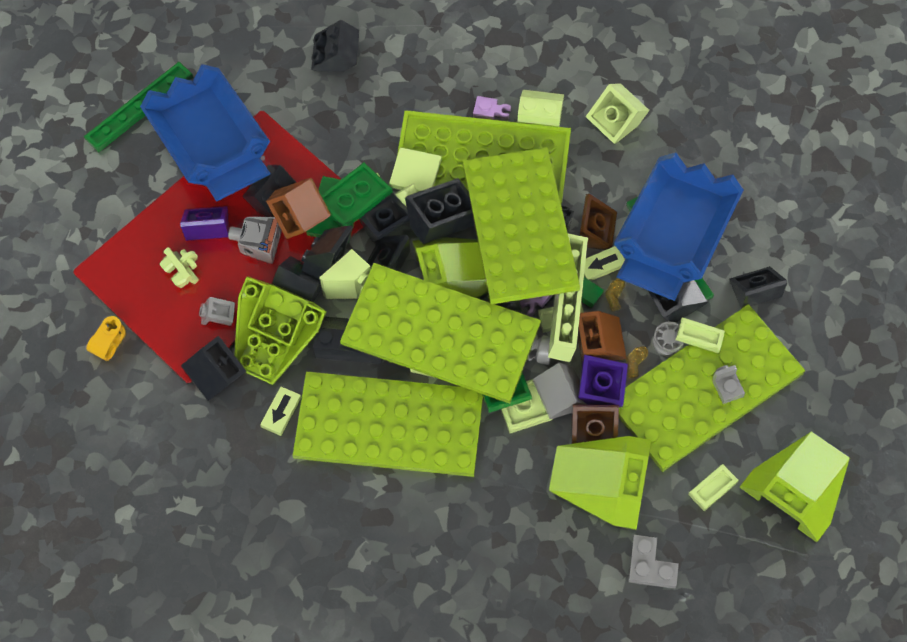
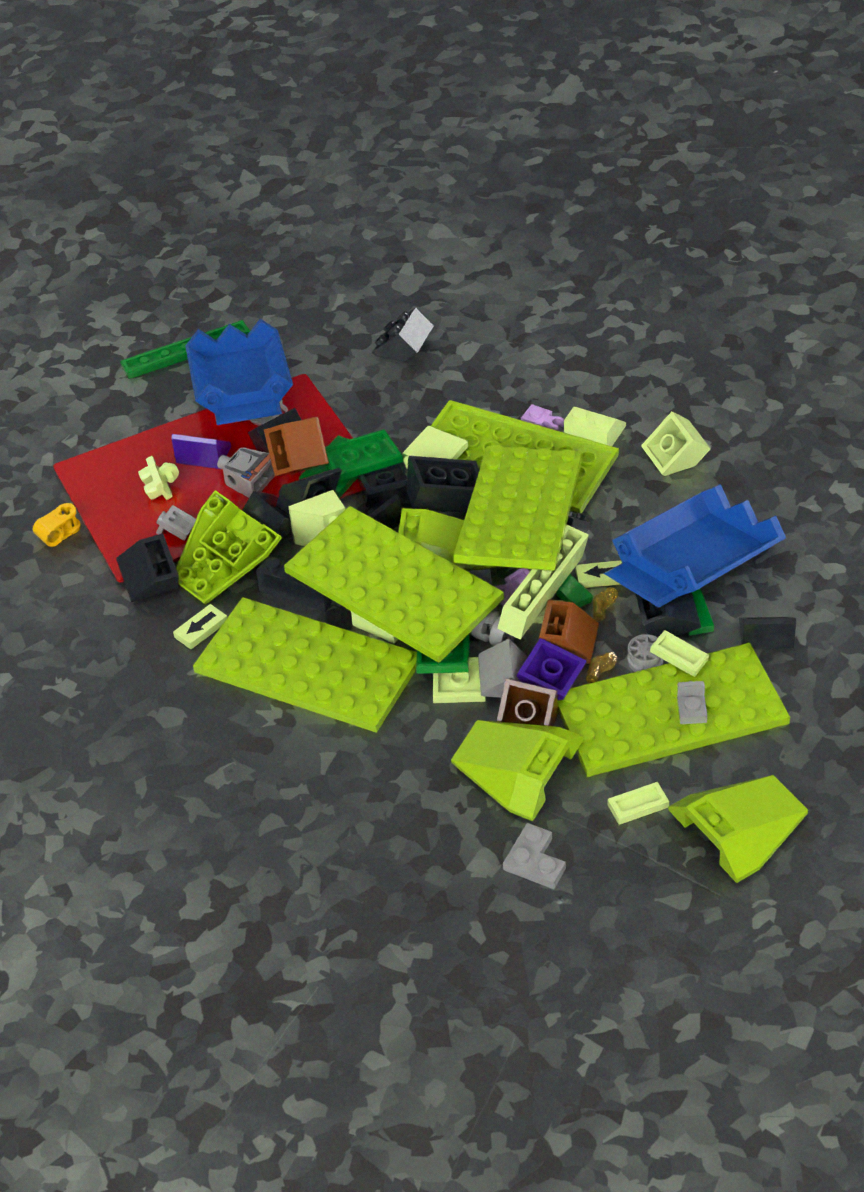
camera: 20 degrees right, 20 degrees down
reddish brown slope [580,193,617,250] -> none

